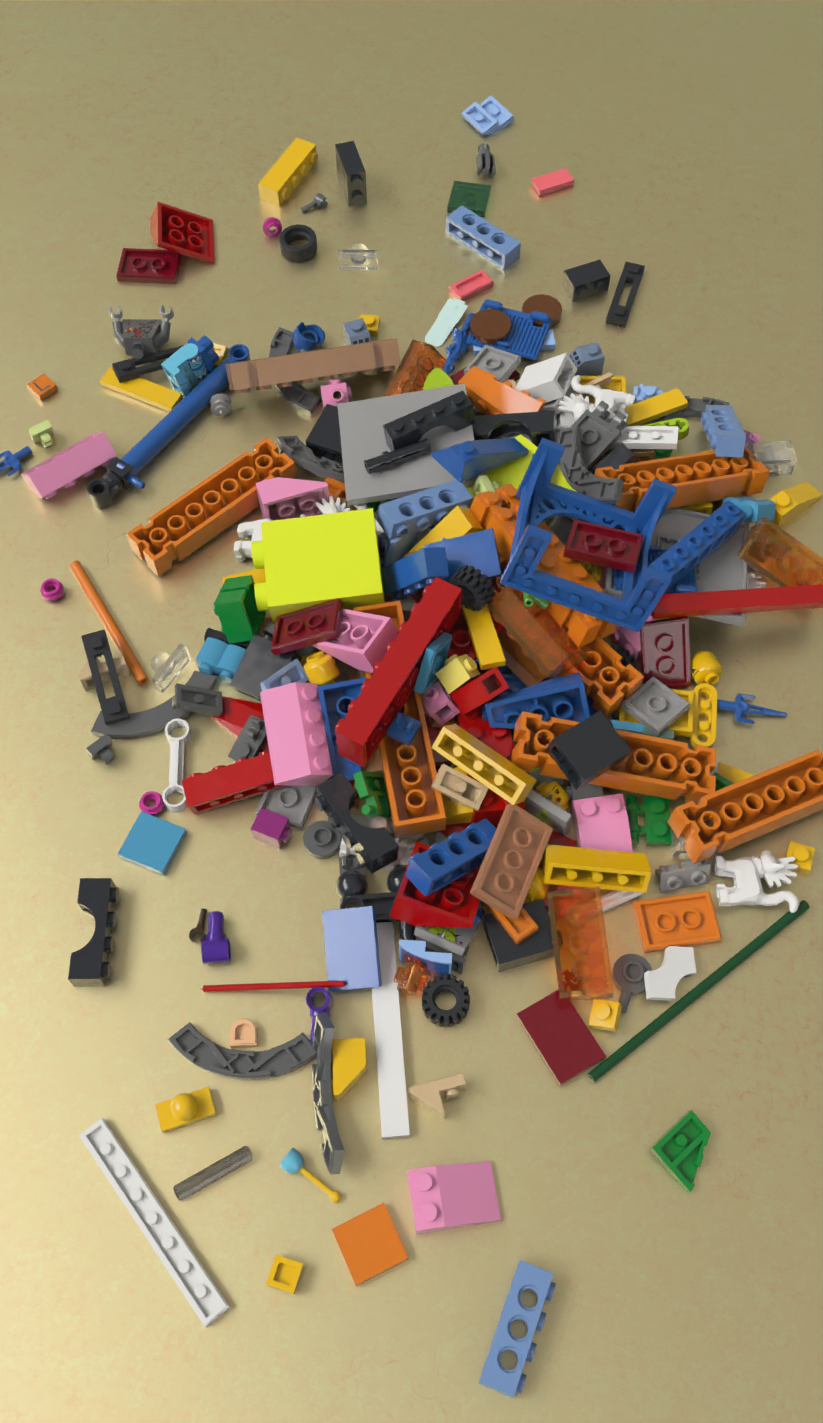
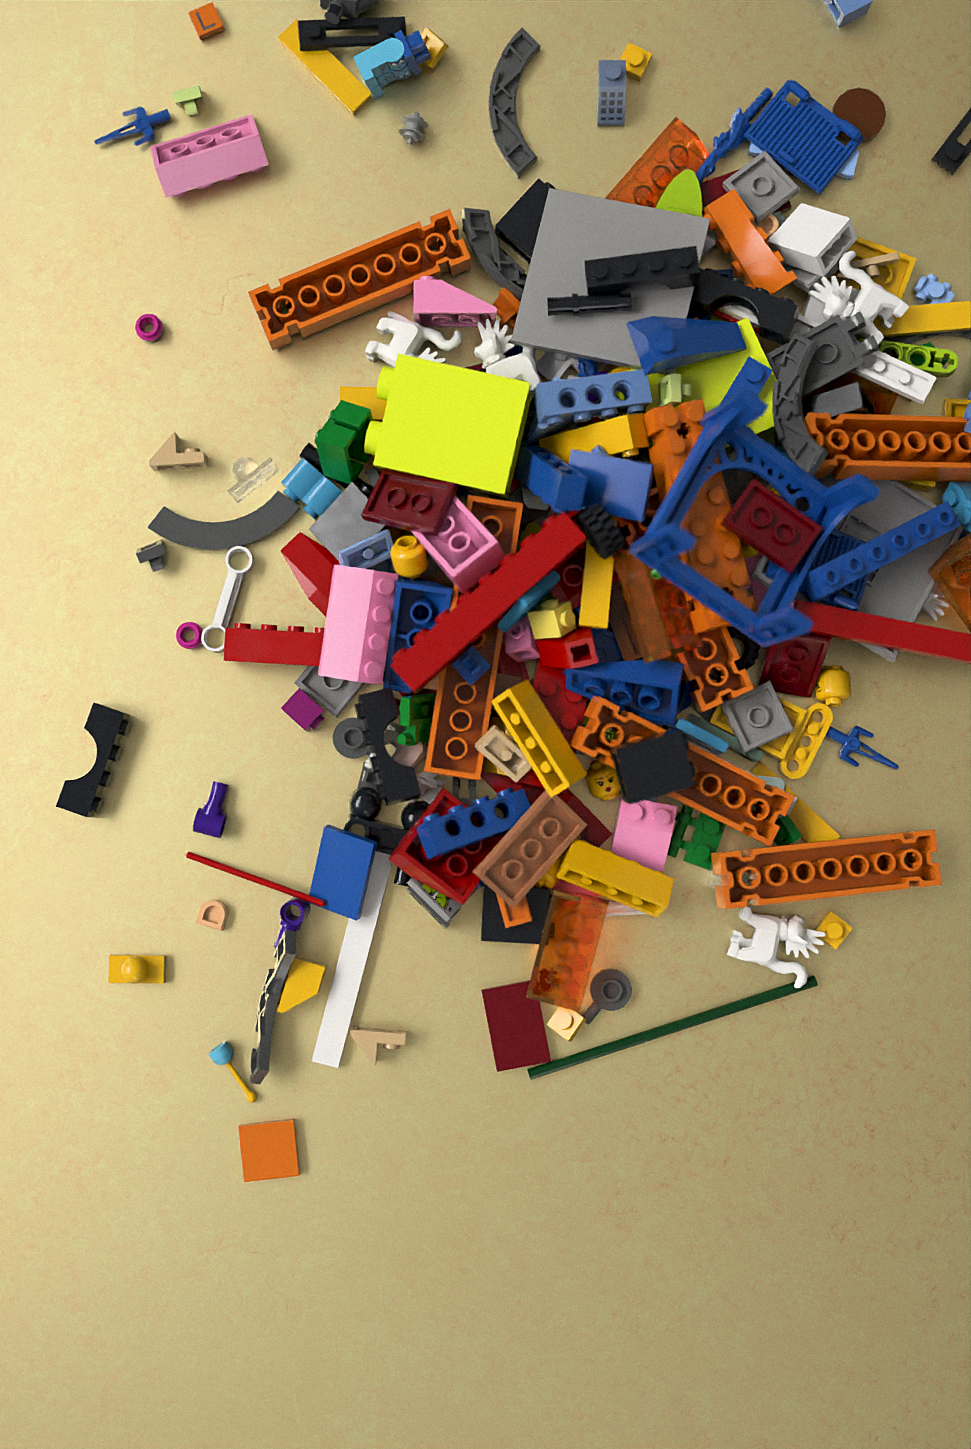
camera: 15 degrees right, 25 degrees up
orange piece [70,561,149,685] -> none
white tile [79,1117,230,1327] -> none
black container [81,630,130,726] -> none
blue piece [87,344,251,510] -> none
dark azure tile [118,811,187,875] -> none
dark grey tile [168,1022,317,1080] -> none
dark grey plate [172,683,222,717] -> none
clear smoke axle [173,1146,253,1201] -> none
dark brown hand [189,908,207,943] -> none
medium nougat brick [225,338,401,394] -> none
dark grey plate [228,715,267,761] -> none
yellow plate [266,1254,304,1295] -> none
blue hair [292,322,326,352] -> none
bright pink brick [320,378,352,408] -> none
clear orange gear [393,962,428,995] -> none
slope [399,939,452,978] -> none
bright pink slope [407,1161,501,1235] -> none
black tyre [422,974,470,1027] -> none
light aqua piece [425,298,468,347] -> none
coral tile [449,270,494,301] -> none
reddish brown tile [470,309,511,344] -> none
medium blue brick [478,1260,556,1398] -> none
light grey tile [524,789,571,836] -> none
black brick [562,260,611,302] -> none
sand blue slope [569,342,605,376] -> none
orange tile [633,891,722,953] -> none
white tile [644,946,697,1001] -> none
green wing [650,1110,711,1192] -> none
light grey hinge [655,860,711,892] -> none

